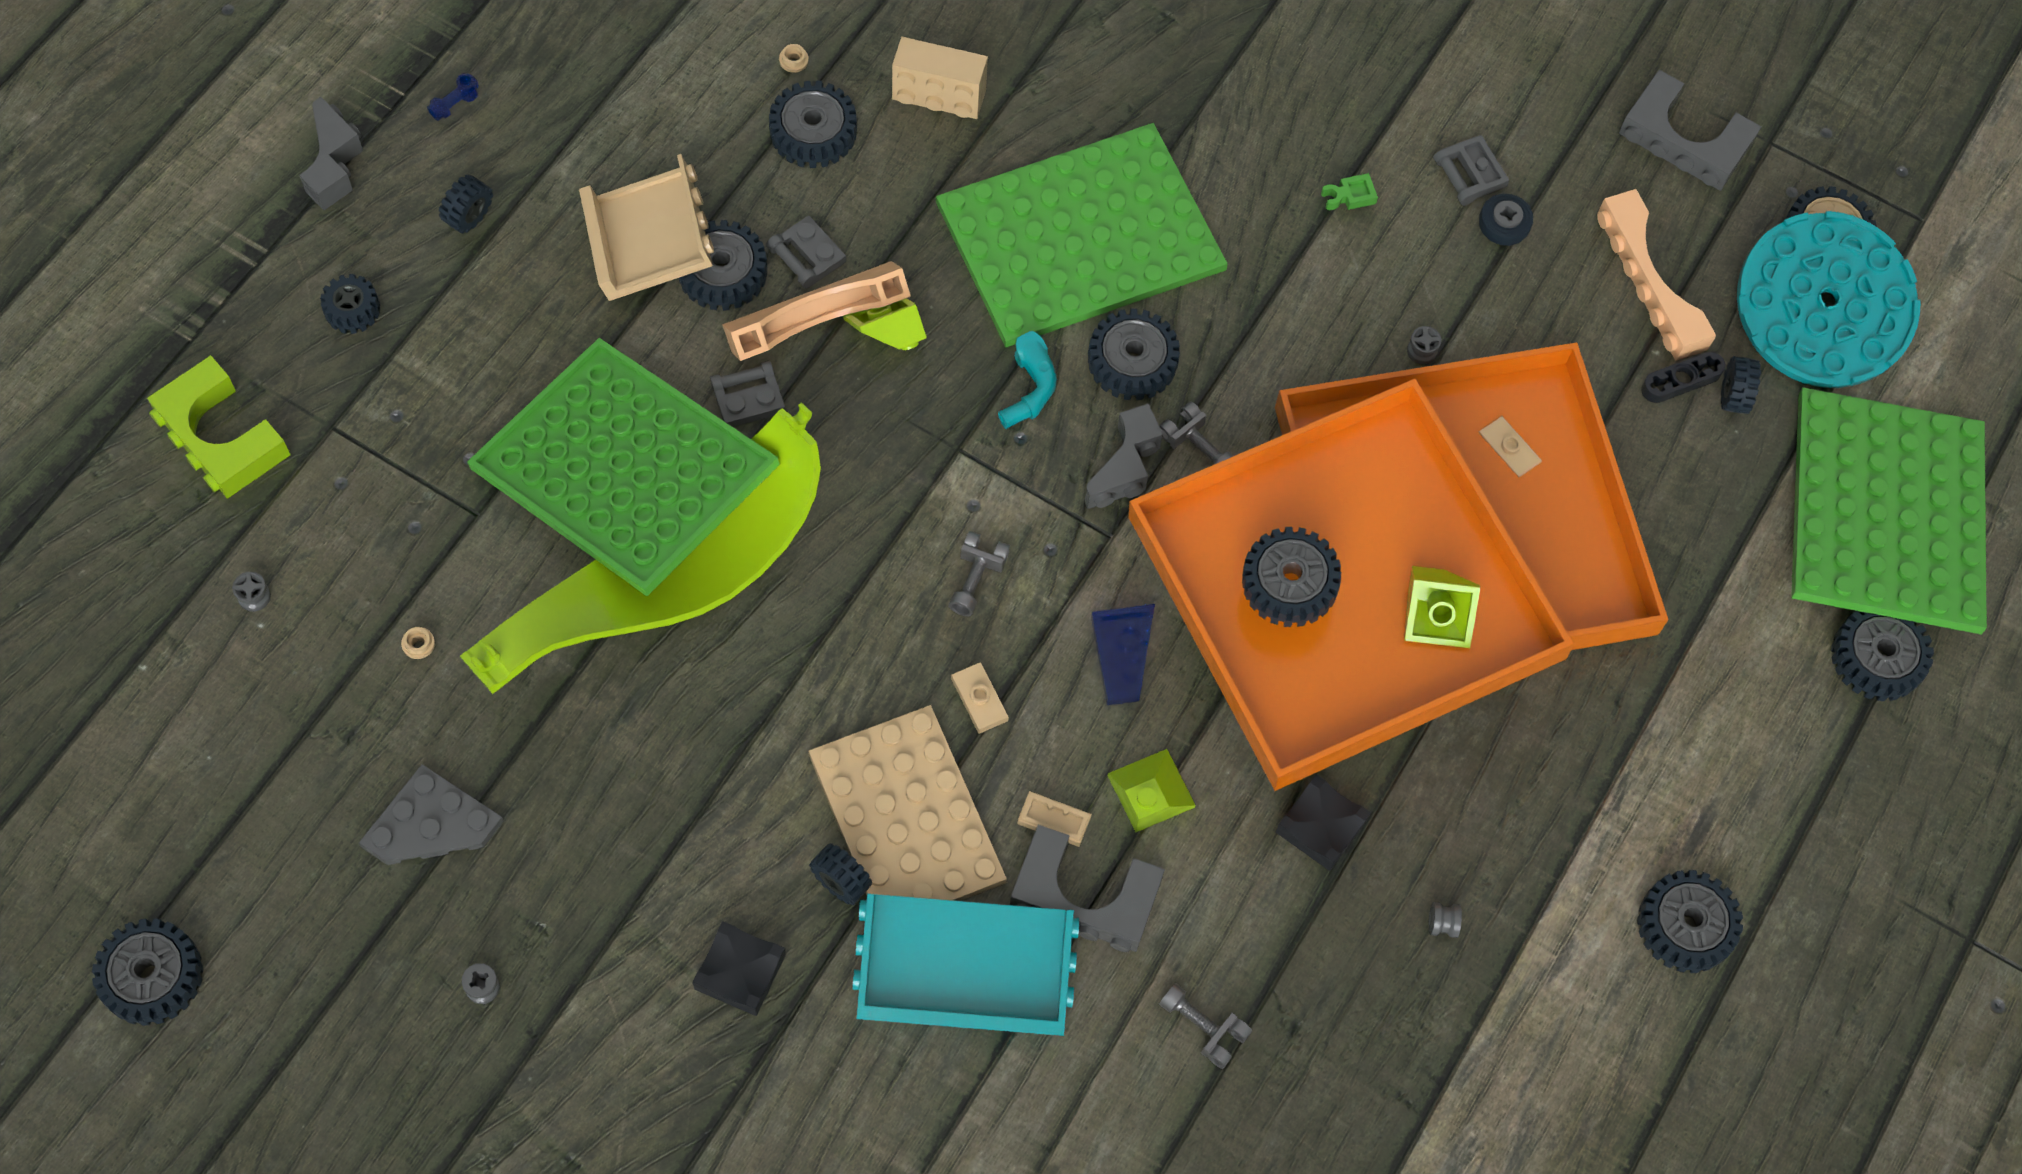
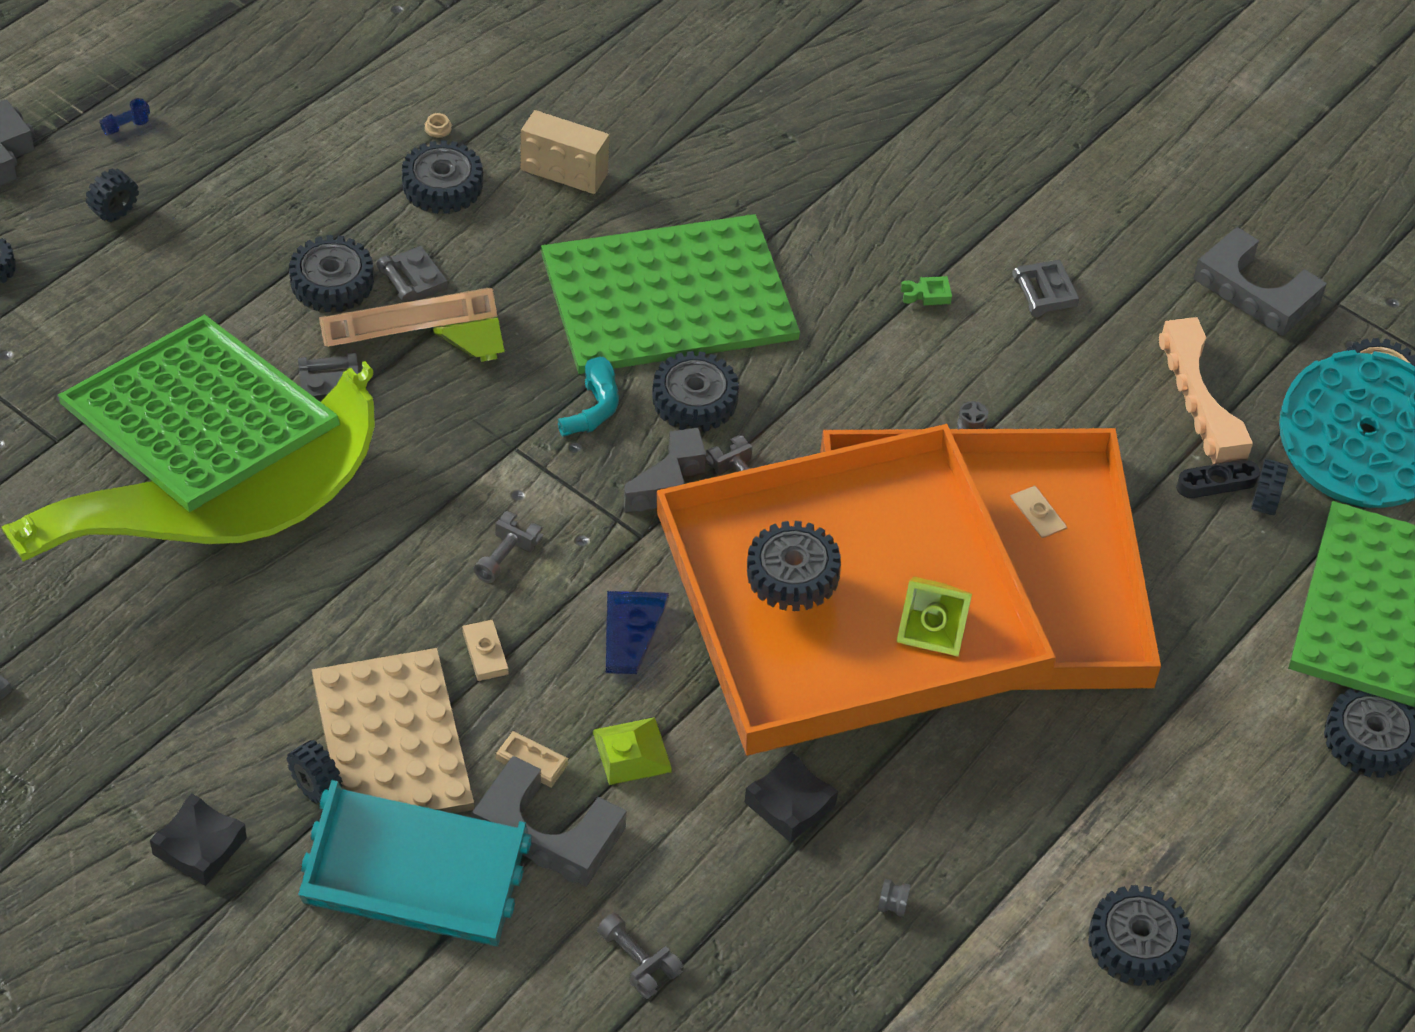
camera: 10 degrees right, 15 degrees down
tan panel [579,154,714,301] -> none
black wheel [1479,193,1533,246] -> none

